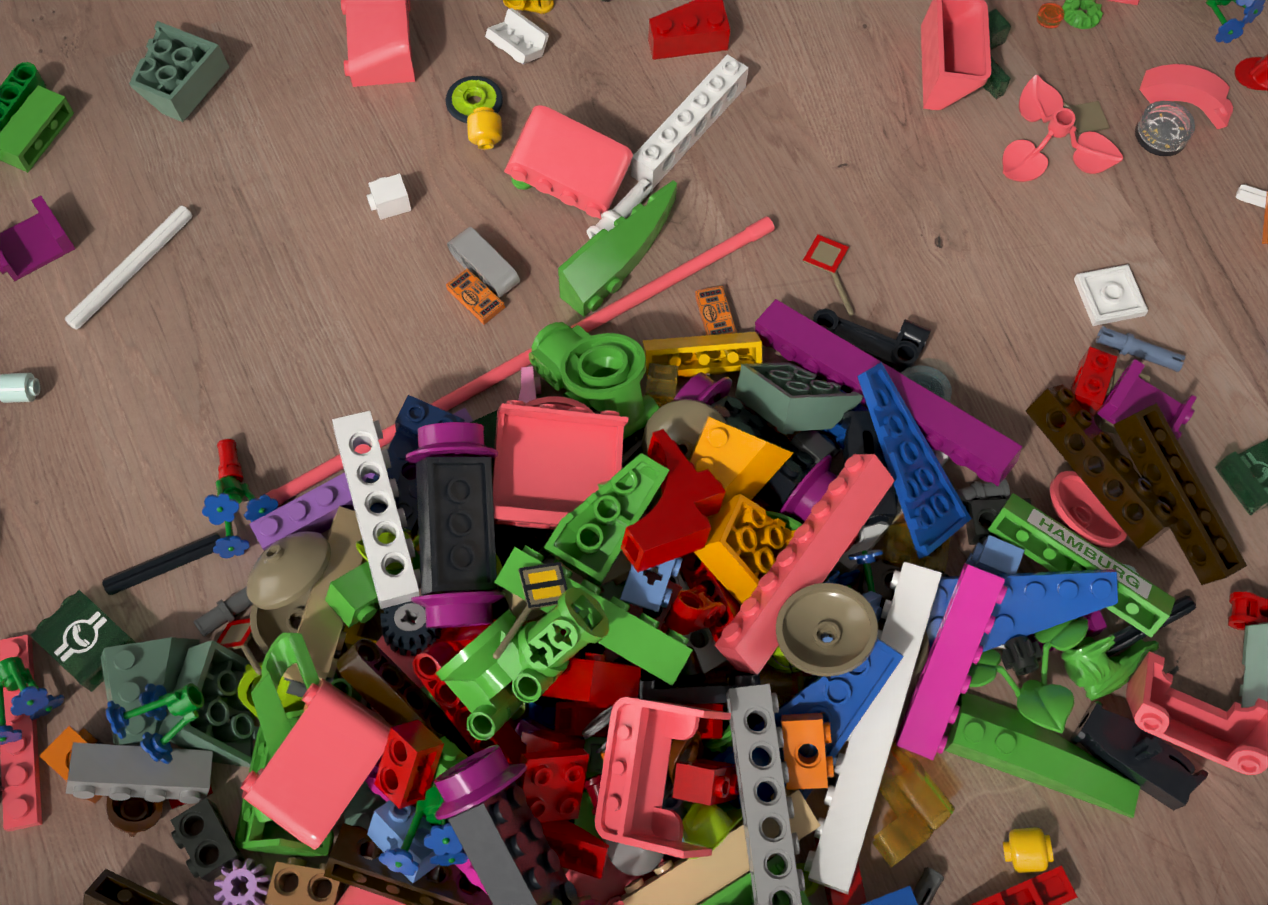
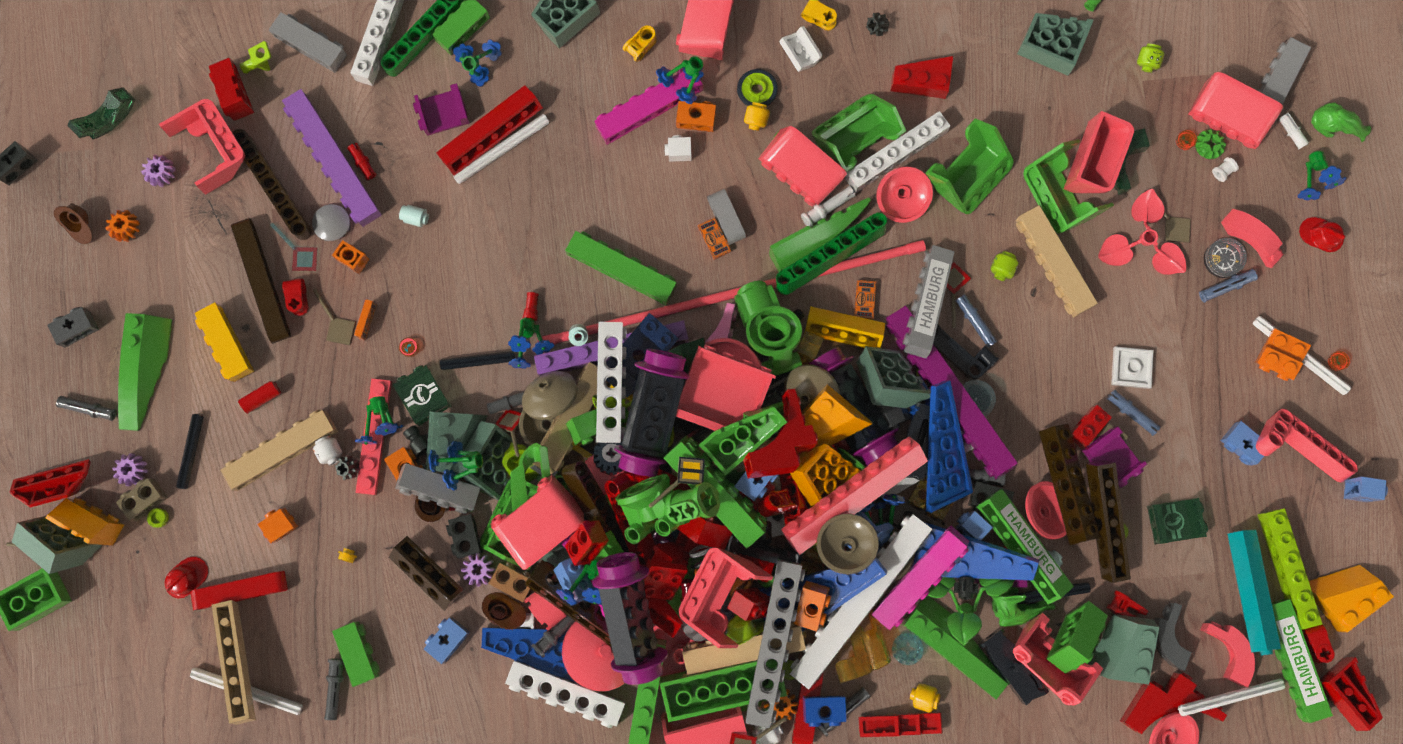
camera: 25 degrees right, 15 degrees up
none -> clear orange tile [399,337,419,357]
none -> pearl dark grey piece [403,425,428,457]
none -> red brick [436,85,543,176]
none -> blue plant [453,39,502,87]
none -> bright green brick [565,231,677,306]
none -> light aqua brick [569,324,588,346]
none -> dark pink brick [594,68,703,145]
none -> yellow piece [623,25,657,62]
none -> plant [656,56,704,104]
none -> orange brick [676,101,716,132]
none -> green beam [776,213,887,295]
none -> bright green windscreen [812,94,906,171]
none -> coral dish [876,166,933,223]
none -> clear light blue gear [892,633,924,665]
none -> light grey brick [903,245,955,358]
none -> bright green windscreen [926,118,1013,214]
none -> sand blue pin [955,294,998,347]
none -> lime head [991,251,1019,281]
none -> tan brick [1016,205,1098,318]
none -> bright green windscreen [1023,139,1114,234]
none -> bright green brick [1047,601,1108,674]
none -> sand blue pin [1199,269,1258,303]
none -> white bush [1212,157,1239,182]

